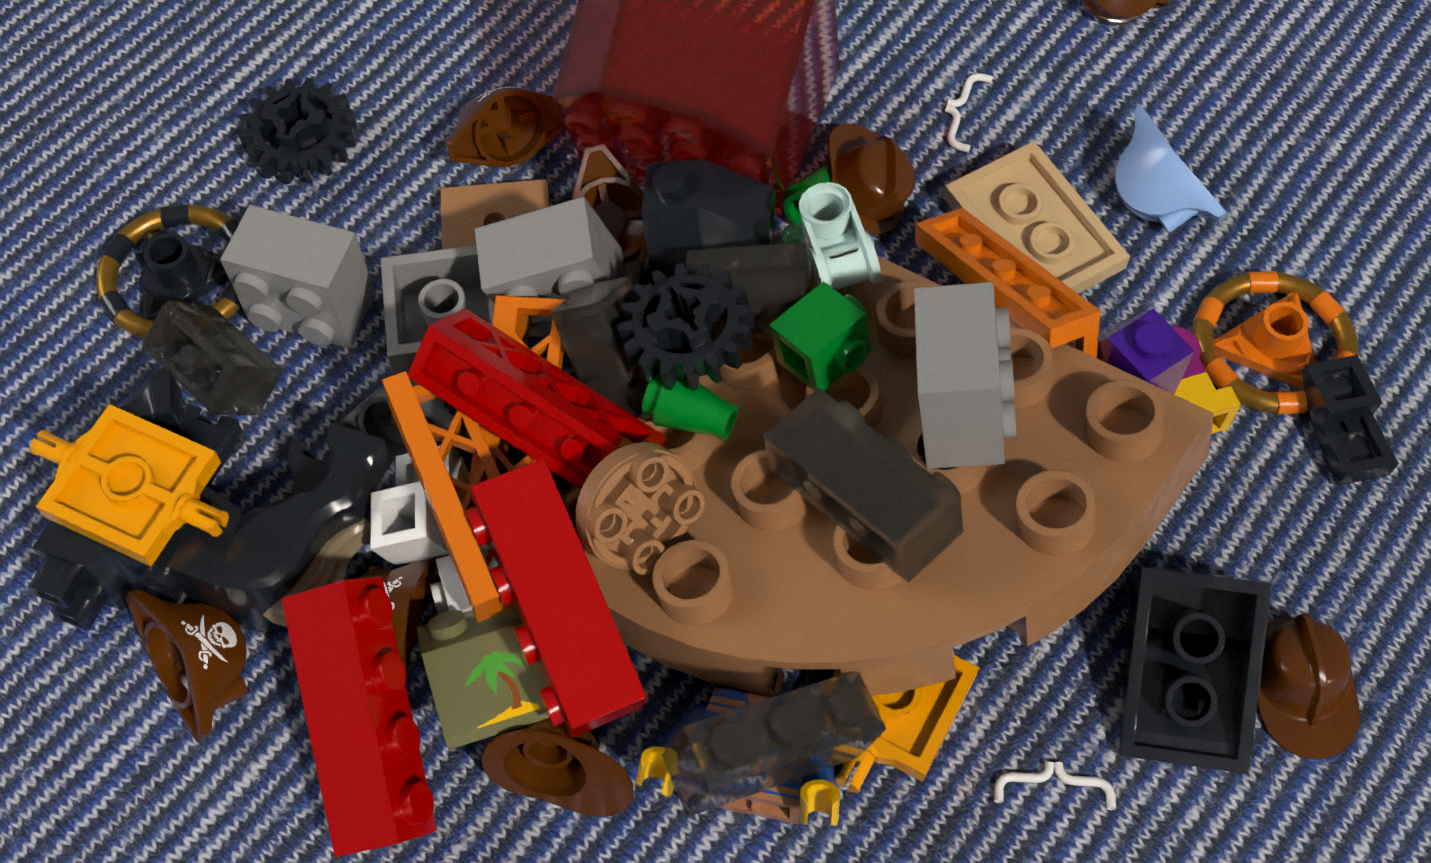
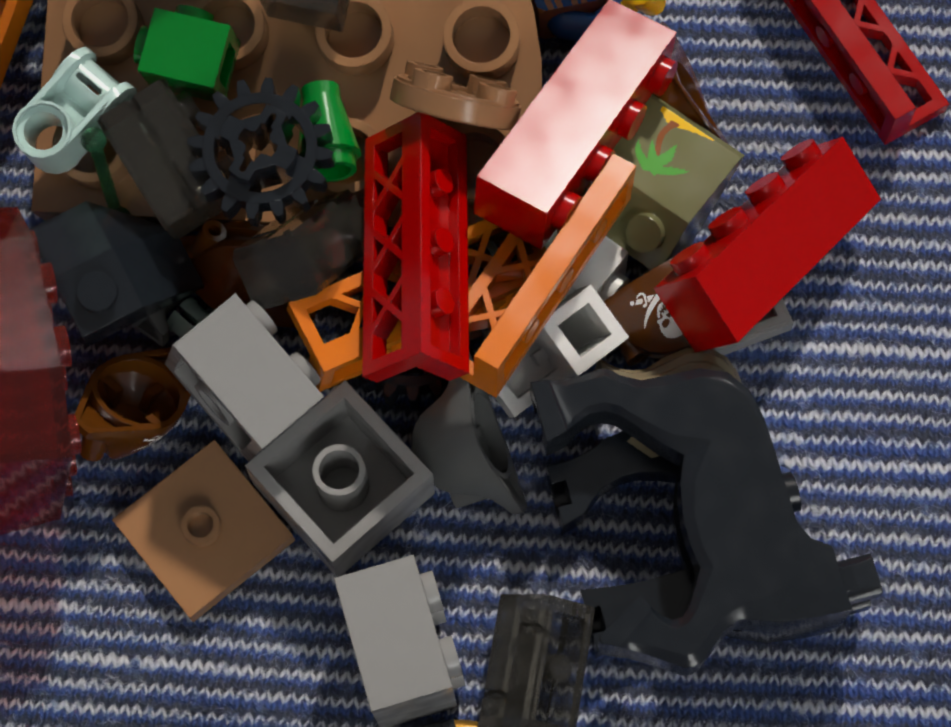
camera: 120 degrees left, 10 degrees up
light orange plate [30,404,229,567] -> none
reddish brown hat [125,590,247,743] -> none
reddish brown hat [445,86,577,167] -> none

